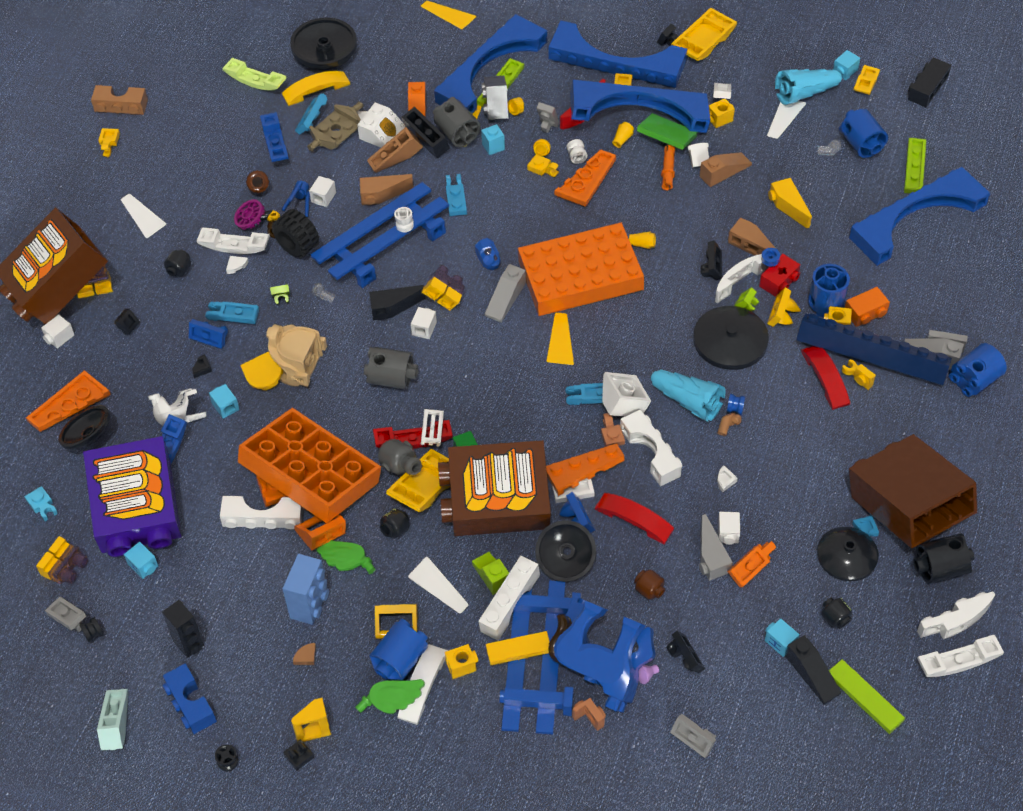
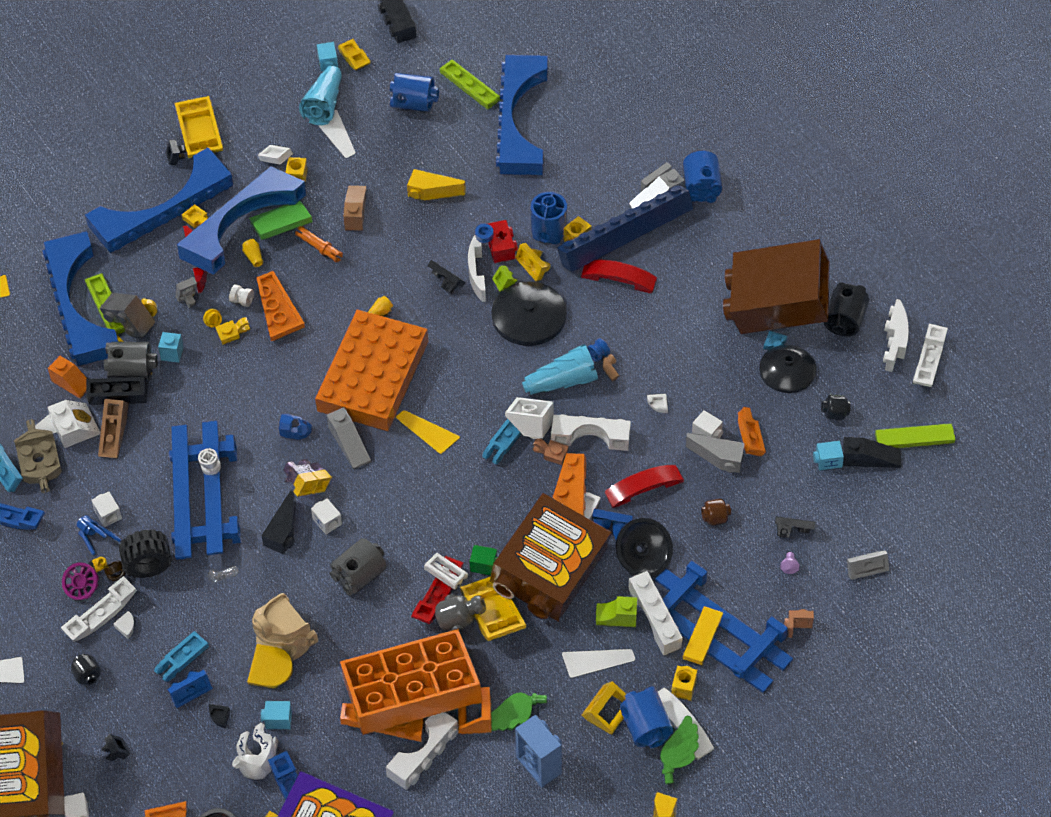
camera: 55 degrees left, 0 degrees up
reddish brown head [246,170,269,193] -> none
lime tile [270,284,290,305] -> none
medium nougat tile [293,643,316,665] -> none
medium nougat slope [360,174,413,205] -> none
black head [380,509,409,538] -> none
dark azure hinge [445,174,467,216] -> none
blue piece [548,596,656,713] -> none
white tile [688,143,709,168] -> none
medium nougat slope [728,217,776,256] -> none
clear arm [817,140,841,155] -> none
yellow plate [841,359,876,390] -> none
orange brick [845,287,890,327] -> none

